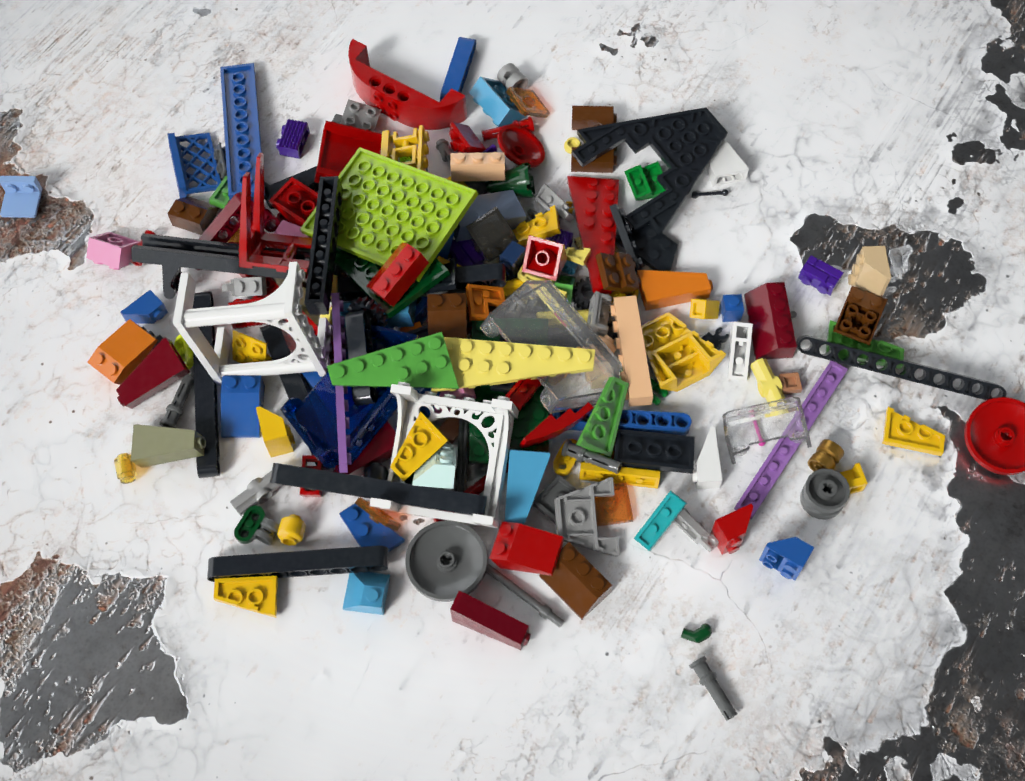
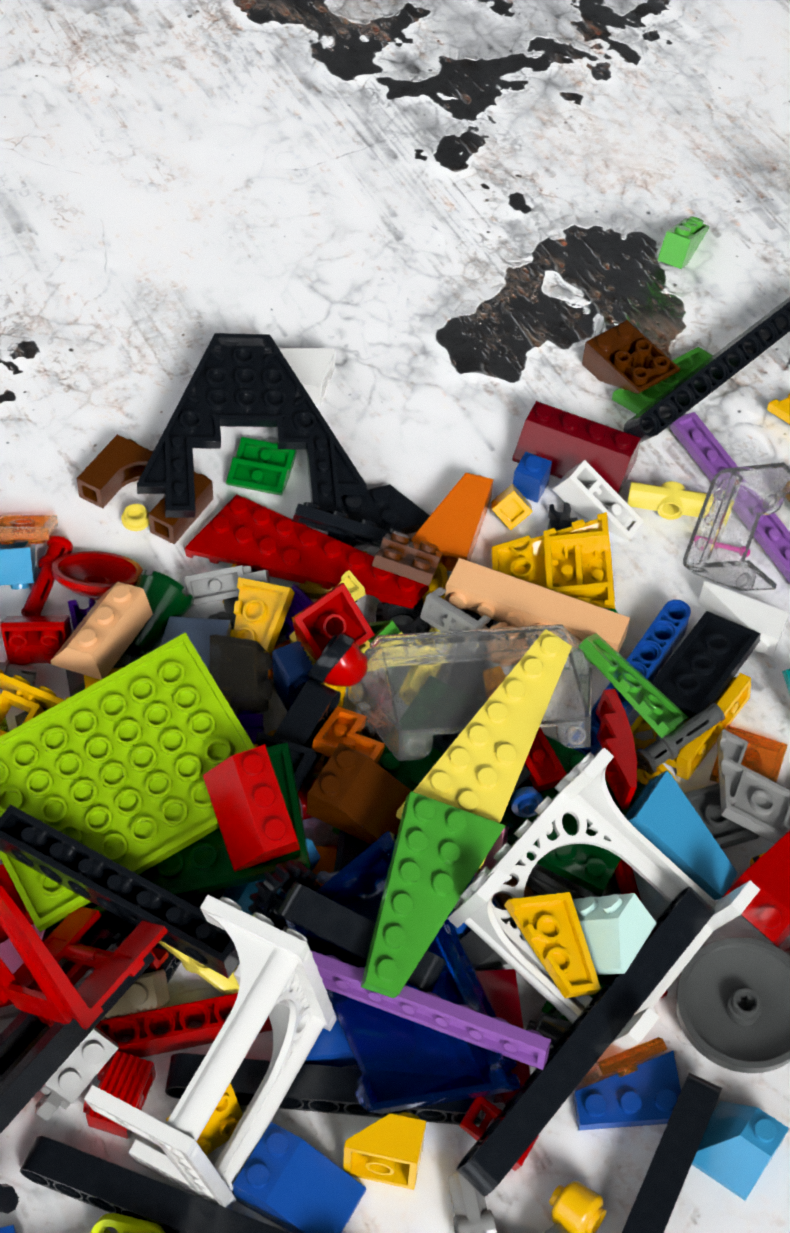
camera: 65 degrees left, 10 degrees down
black hinge [691,189,729,199] -> none
nougat plate [779,372,802,394] -> none
dark purple brick [798,255,844,296] -> none
tan slope [848,246,891,297] -> none
none -> piece [308,633,369,687]
none -> blue plate [510,787,543,817]
none -> bright green slope [657,216,710,269]

